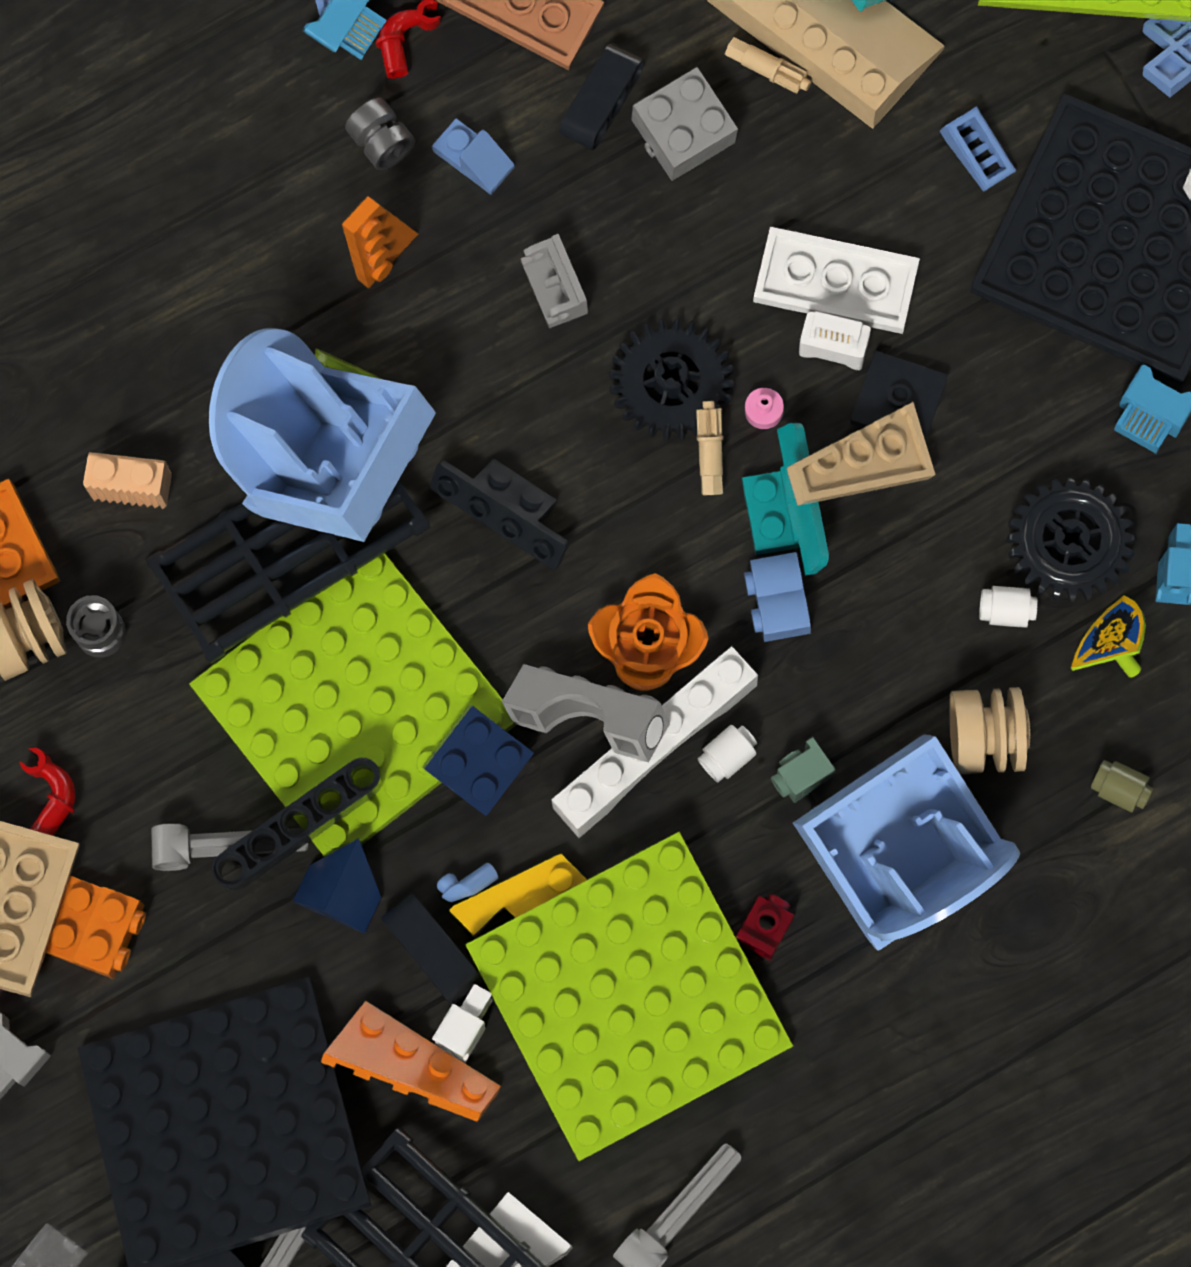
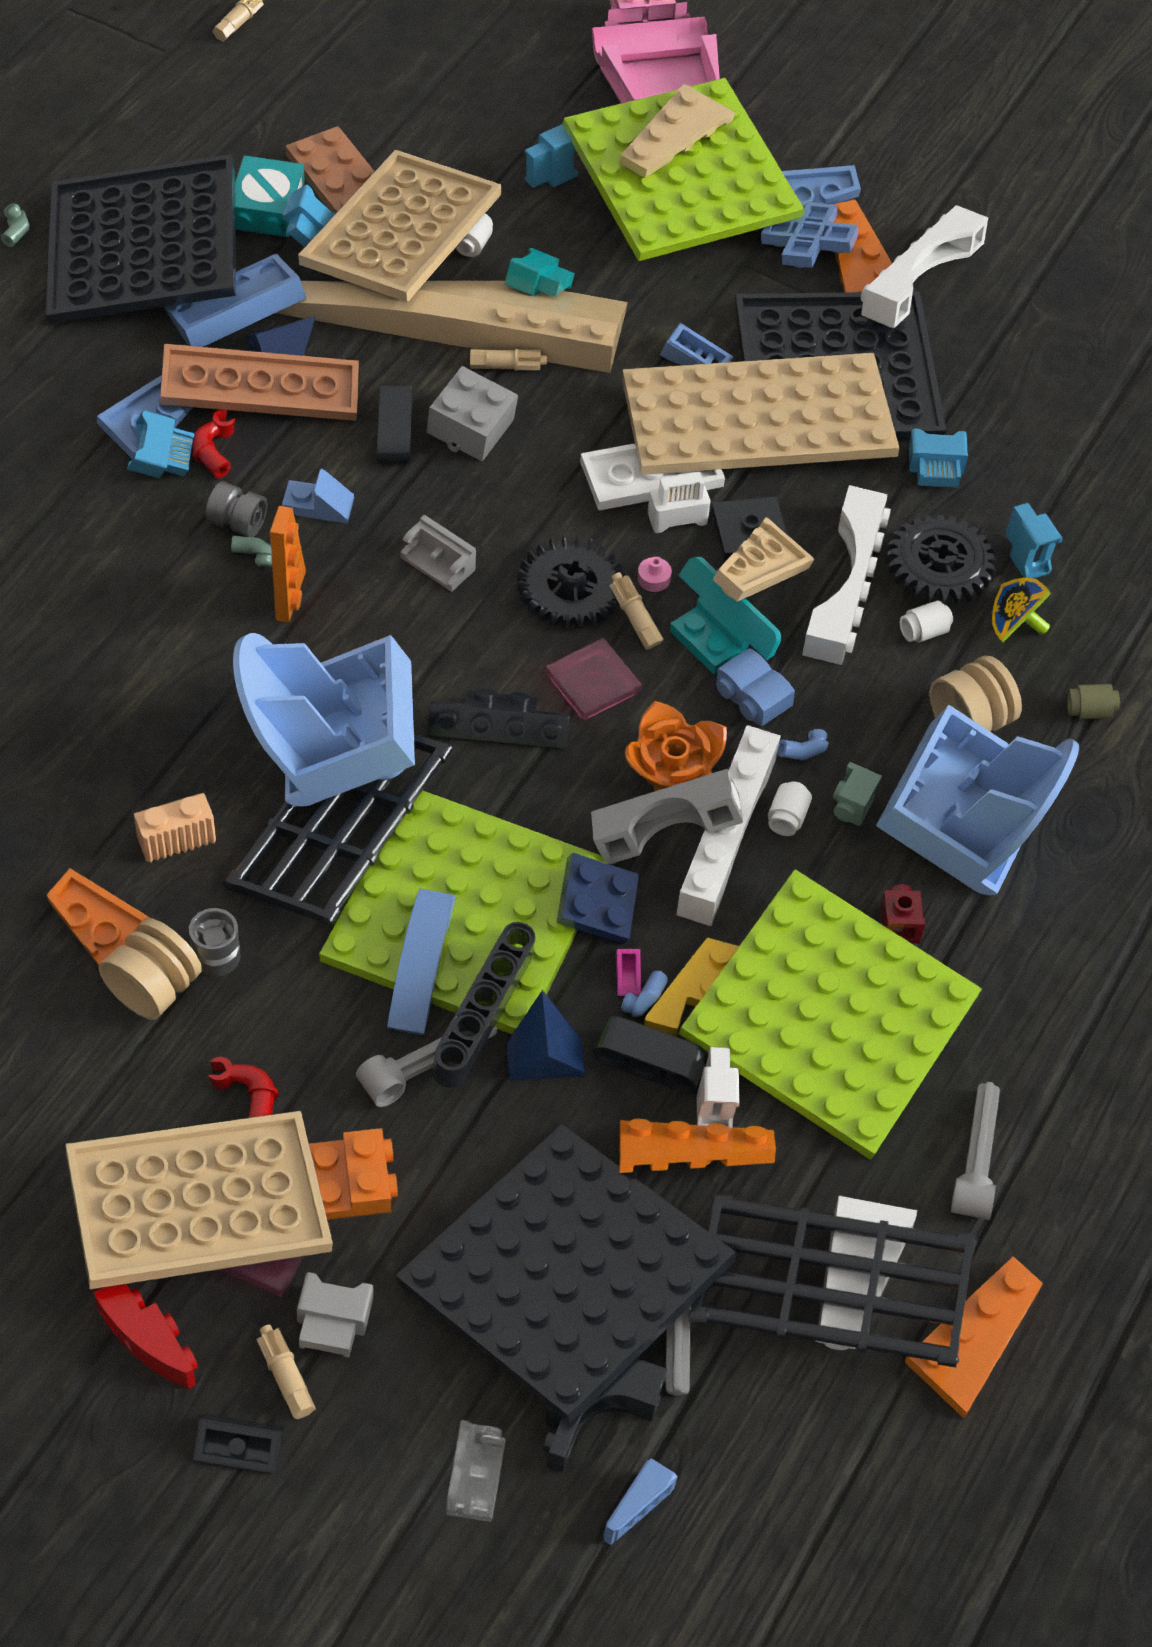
camera: 40 degrees left, 20 degrees down
none -> sand green arm [231,536,272,567]
none -> medium blue slope [387,889,456,1036]
none -> clear pink tile [546,638,642,720]
none -> dark pink piece [615,949,641,996]
none -> tan plate [622,353,899,475]
none -> medium blue arm [777,729,829,761]
none -> white arch [802,485,891,665]

